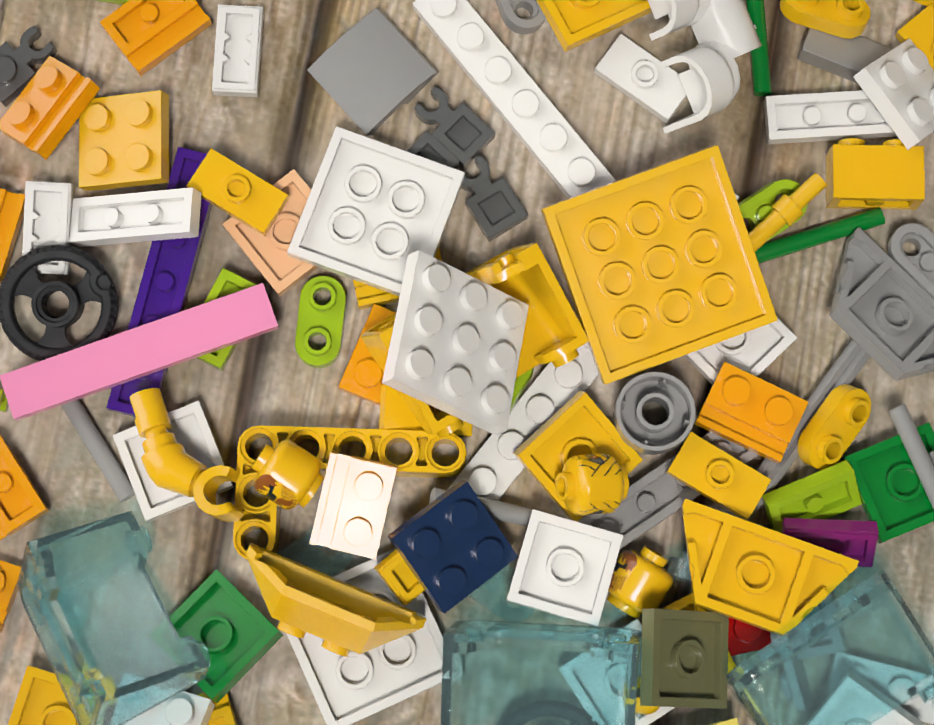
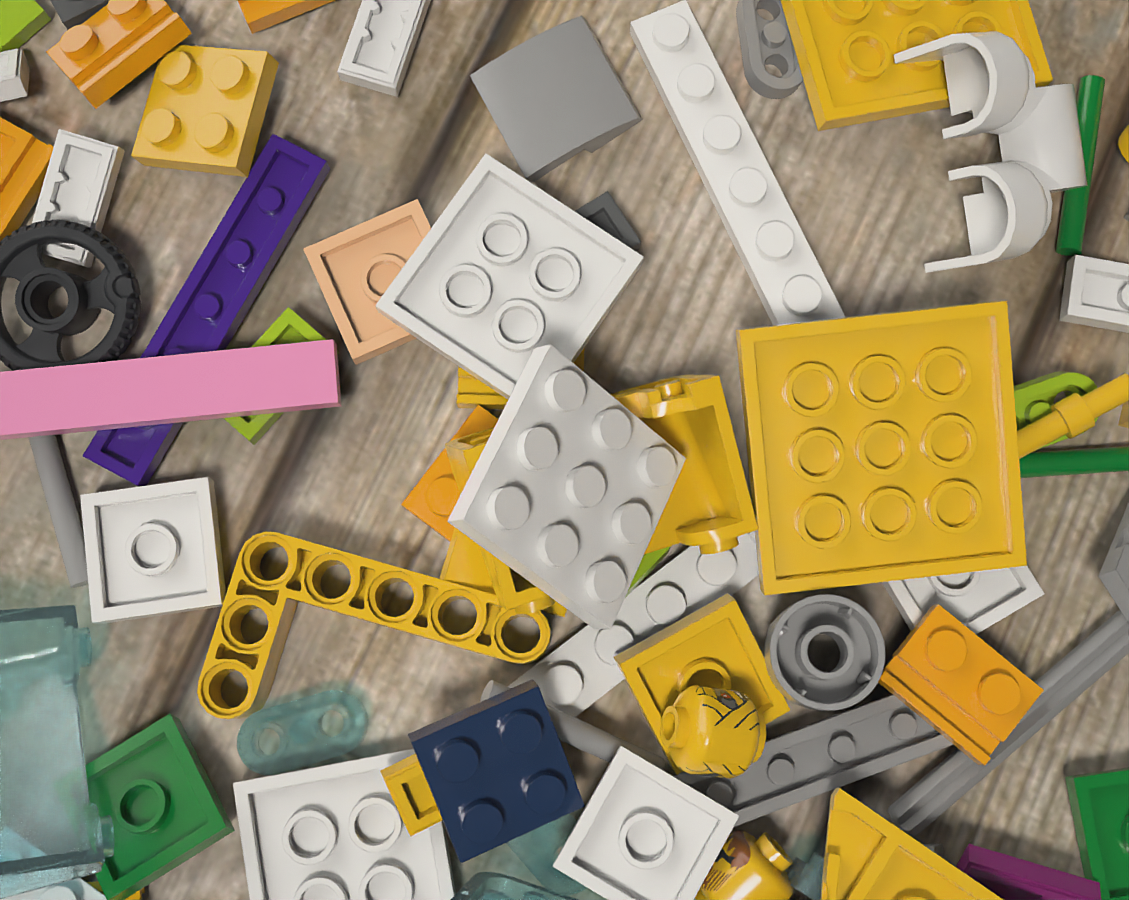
camera: 15 degrees right, 0 degrees up
white plate [69,187,202,247] -> none
yellow piece [129,388,244,522] -> none
yellow plate [186,148,289,236] -> none
yellow wedge [246,543,427,657] -> none
yellow head [251,439,324,510] -> none
lime plate [295,276,347,368] -> none
plate [309,451,398,559] -> none
dark grey plate [414,87,495,169] -> none
dark grey plate [457,156,528,242] -> none
white plate [594,34,687,124] -> none
yellow plate [666,432,771,521] -> none
lime plate [762,460,862,533] -> none
yellow plate [797,384,871,470] -> none

